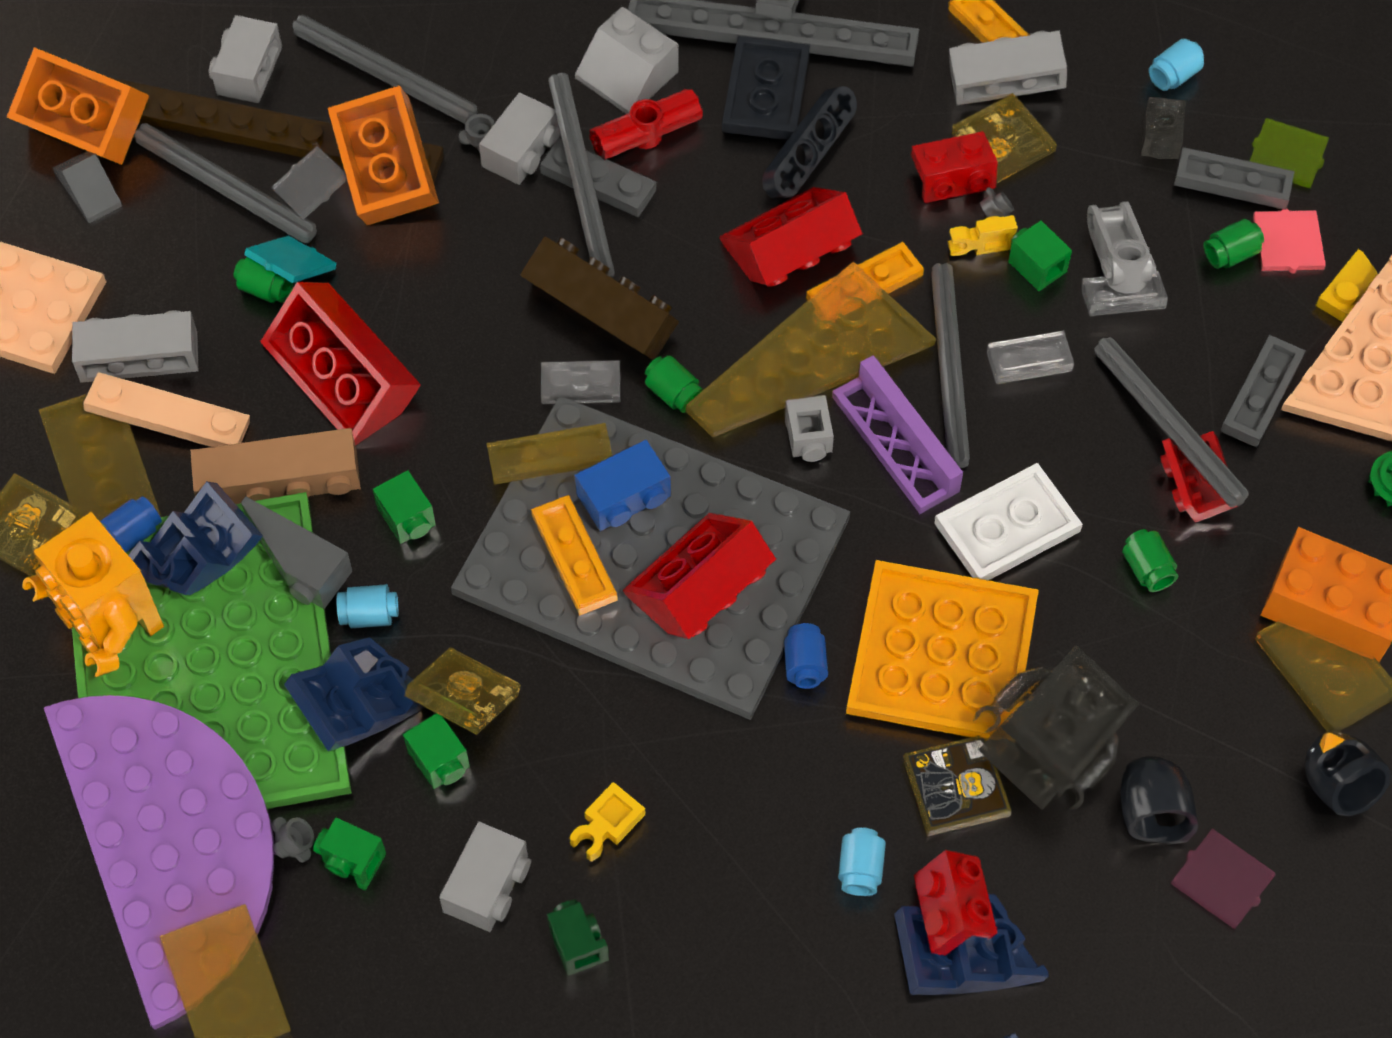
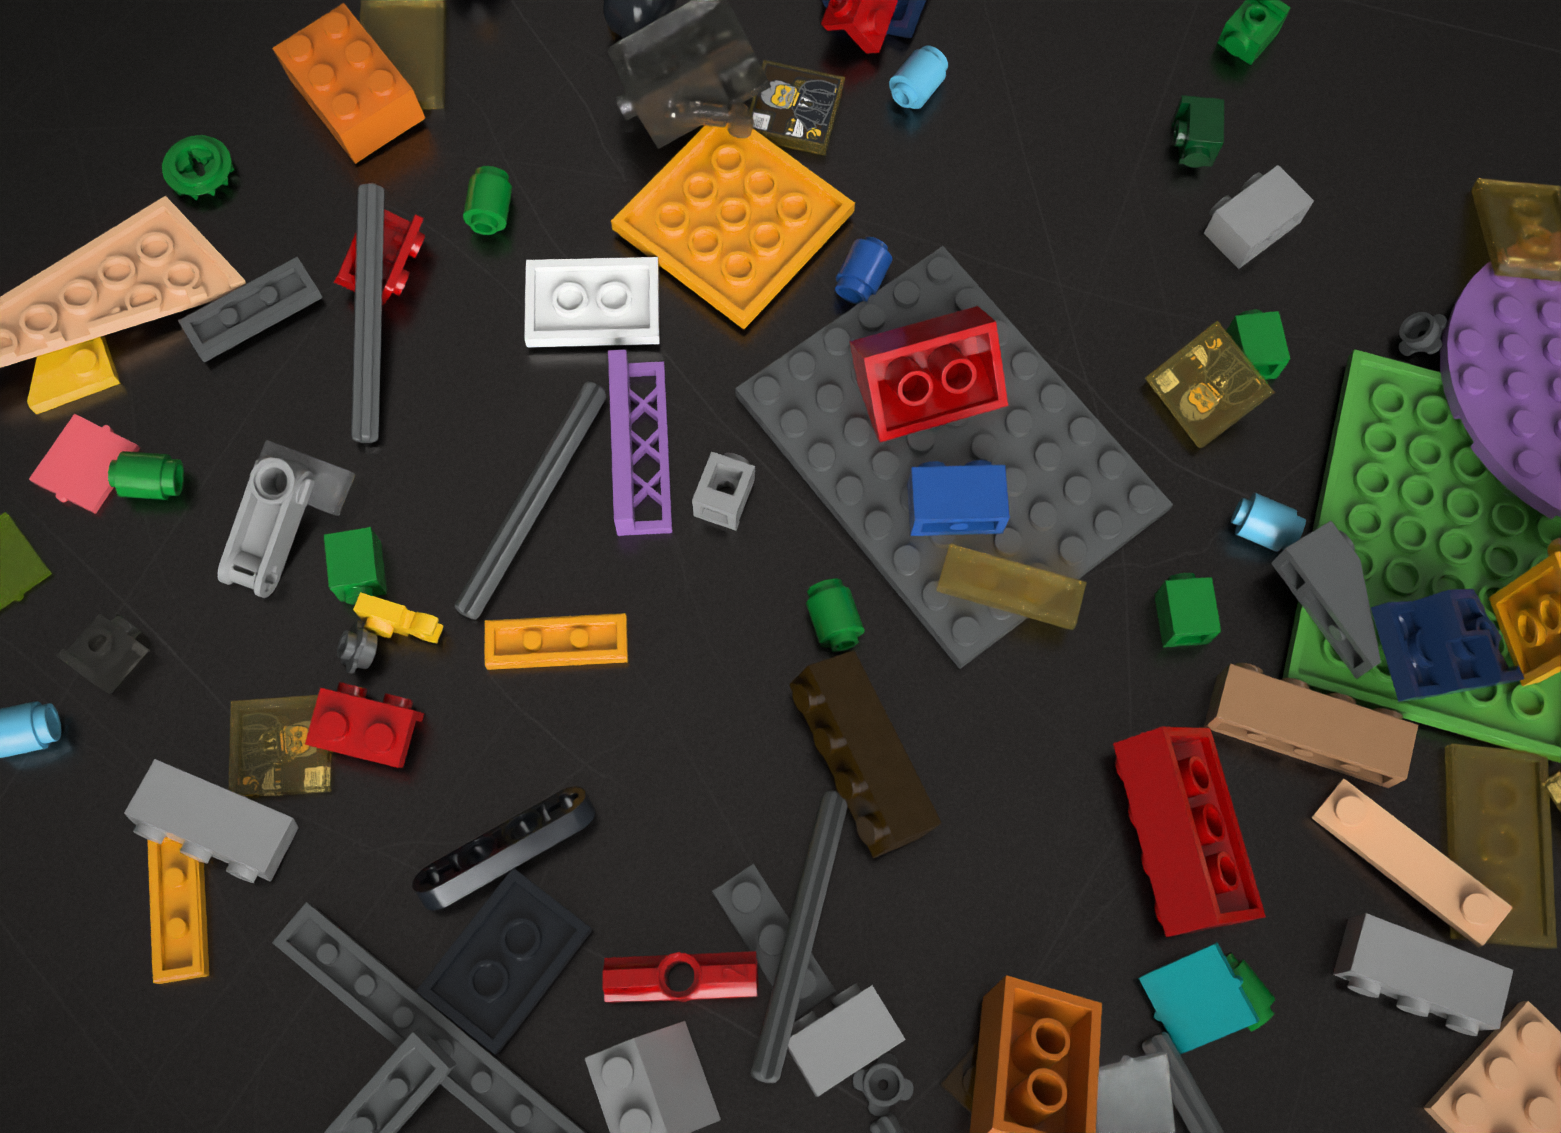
camera: 155 degrees left, 10 degrees up
blue brick [99,496,162,553] -> none
dark blue slope [284,638,428,752] -> none
green brick [314,817,386,891] -> none
light orange tile [531,495,618,616] -> none
clear plate [541,361,620,404] -> none
yellow plate [570,782,646,862] -> none
clear yellow wing [686,262,936,438] -> none
red slope [719,187,862,287] -> none
clear plate [987,331,1074,385] -> none
dark grey plate [1174,147,1295,210] -> none

